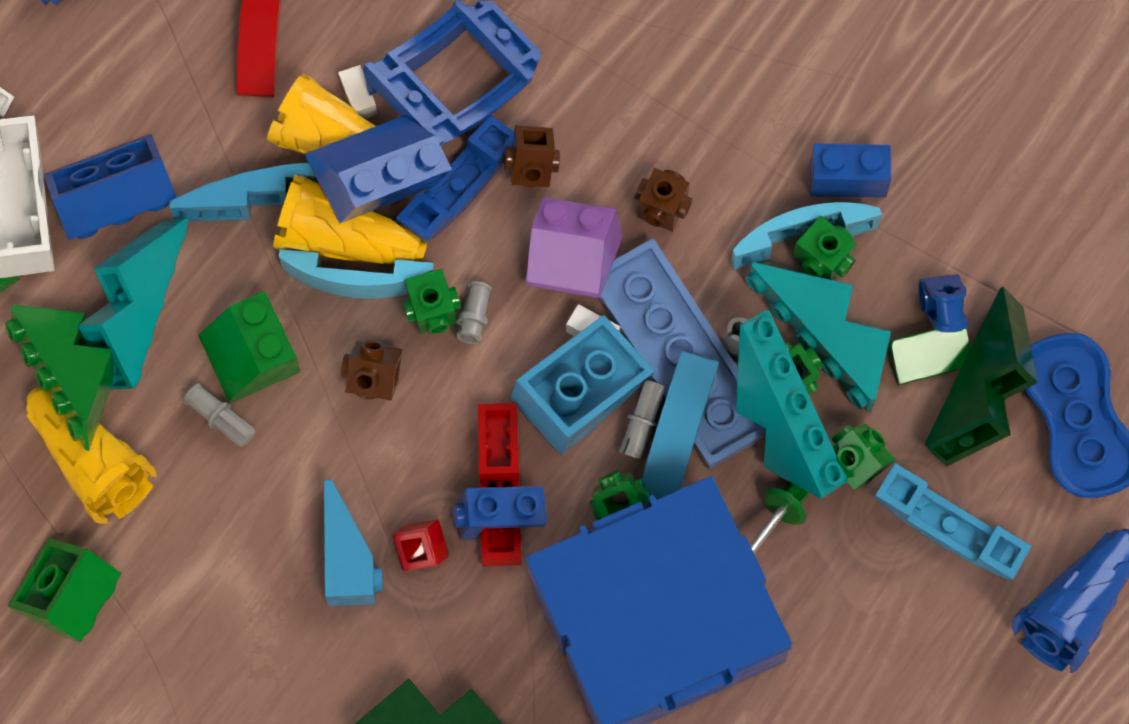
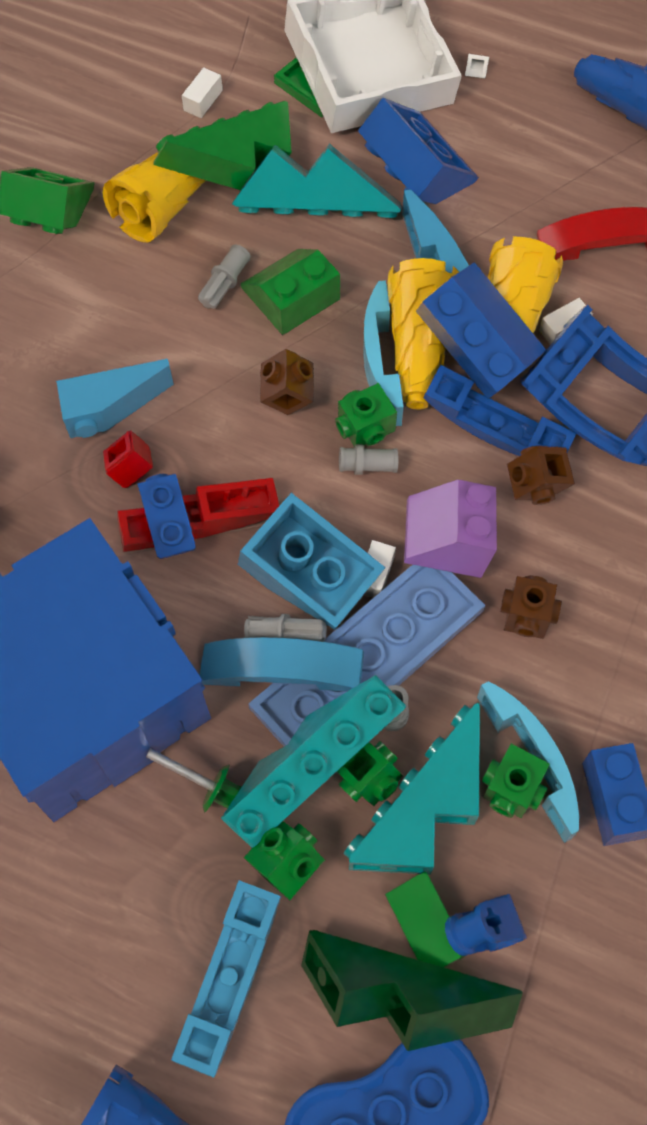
camera: 80 degrees right, 5 degrees down
green brick [590,471,649,520] -> none

